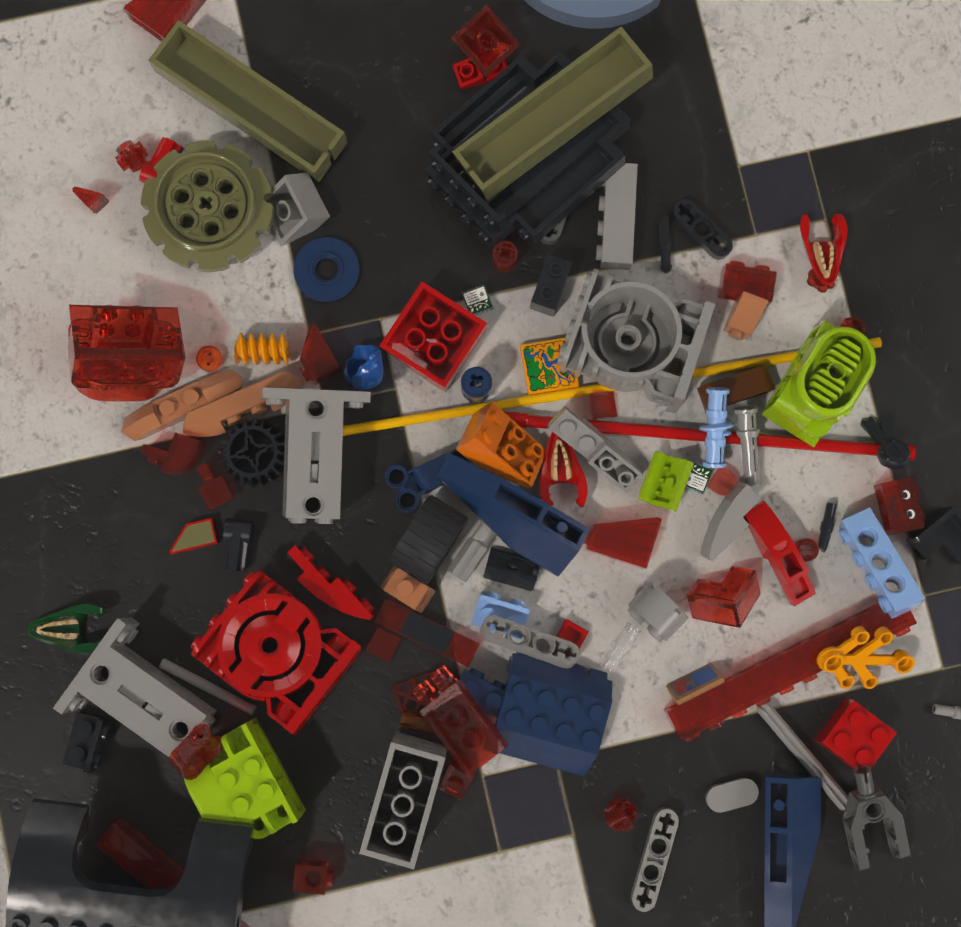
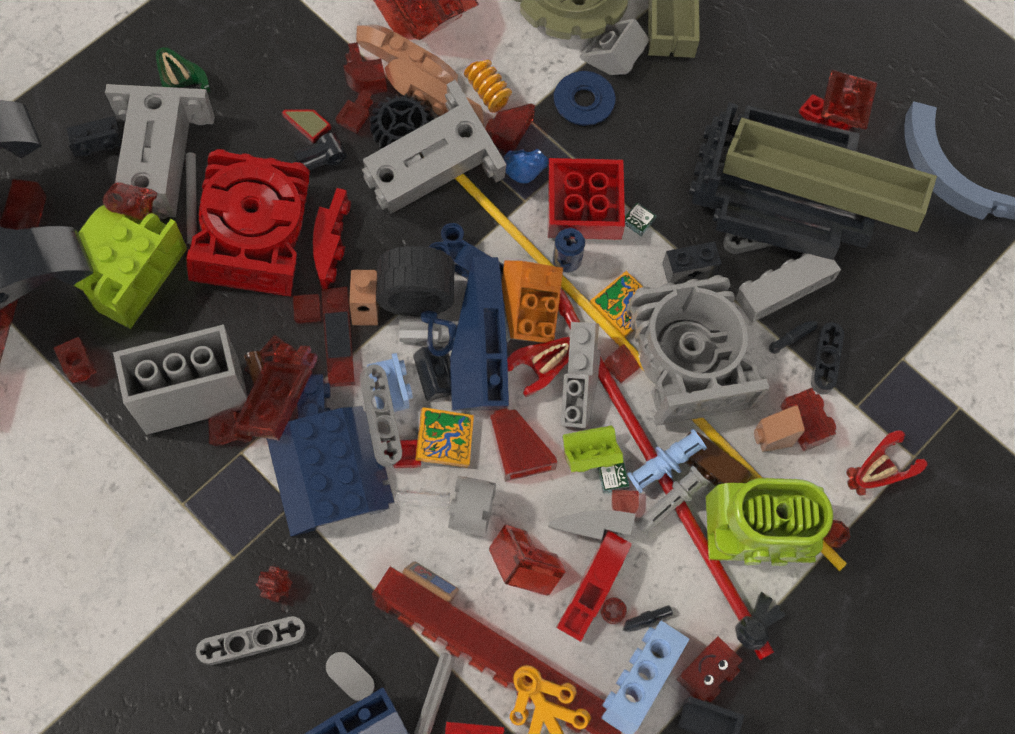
camera: 55 degrees right, 15 degrees down
clear red tile [196,345,223,372] -> none
clear red wheel [492,241,518,272] -> none
none -> tile [416,407,474,468]
none -> dark blue piece [421,311,457,356]

